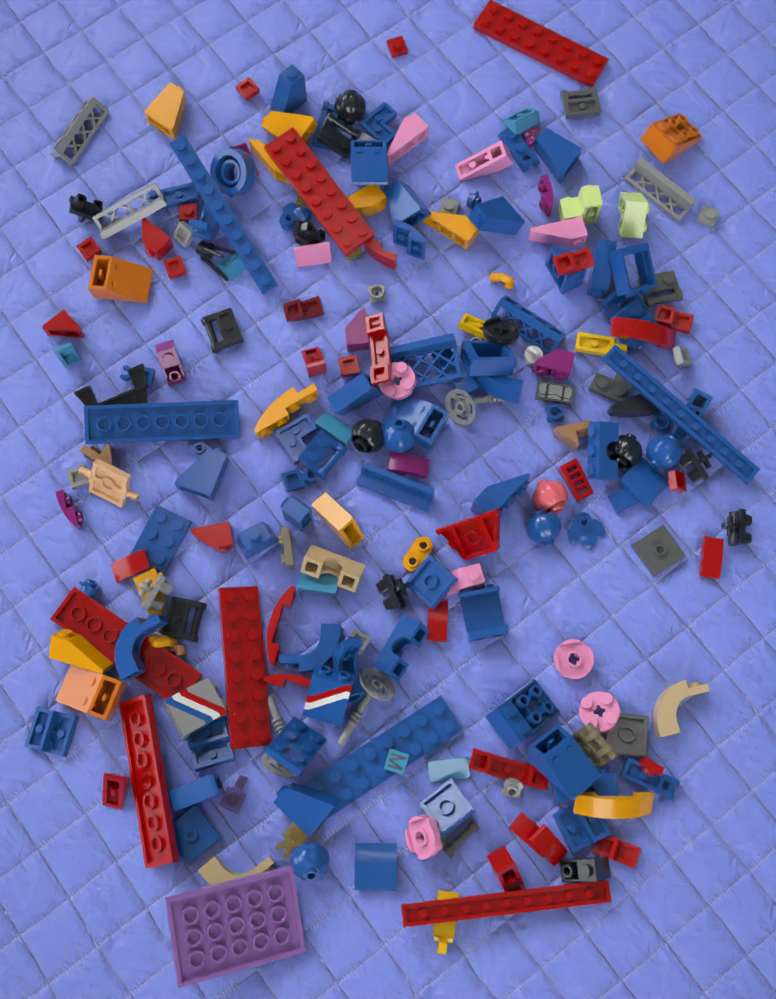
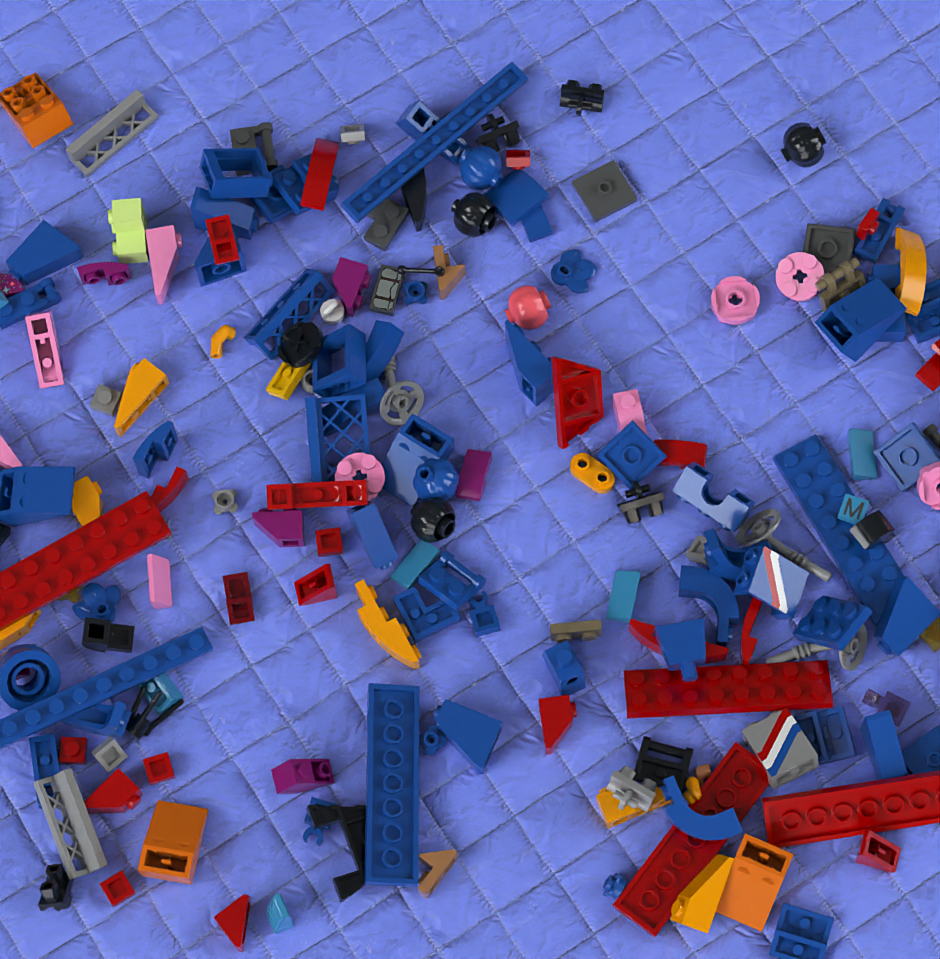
camera: 80 degrees left, 5 degrees down
magenta slope [55,490,84,530] -> none
light grey plate [66,464,89,490] -> none
light nougat plate [78,458,140,508] -> none
red slope [111,549,152,583] -> none
blue plate [130,505,192,573] -> none
black plate [201,307,244,353] -> none
blue brick [280,495,313,531] -> none
black hips [293,219,326,245] -> none
tan arch [300,545,366,593] -> none
light orange slope [311,492,365,550] -> none
blue fence [356,462,435,512] -> none
blue slope [385,180,431,226] -> none
blue panel [459,584,509,642] -> none
blue plate [467,191,482,210] -> none
blue slope [468,196,525,235] -> none
red slope [468,748,549,791] -> none
blue slope [485,679,560,750] -> none
light grey plate [501,778,524,799] -> none
blue plant [526,509,561,546] -> none
red slope [558,458,594,502] -> none
yellow hinge [574,332,627,356] -> none
blue arch [586,421,619,480] -> none
yellowish green brick [618,192,650,238] -> none
blue plate [649,413,671,434] -> none
tan arch [652,680,710,738] -> none
red slope [654,304,694,334] -> none
light grey plate [696,204,721,229] -> none
red slope [698,536,724,579] -> none
none -> black brick [82,617,135,653]
none -> black hinge [397,265,445,277]
none -> blue torso [655,618,706,682]
none -> black plant [781,122,826,168]
none -> black brick [850,510,895,550]

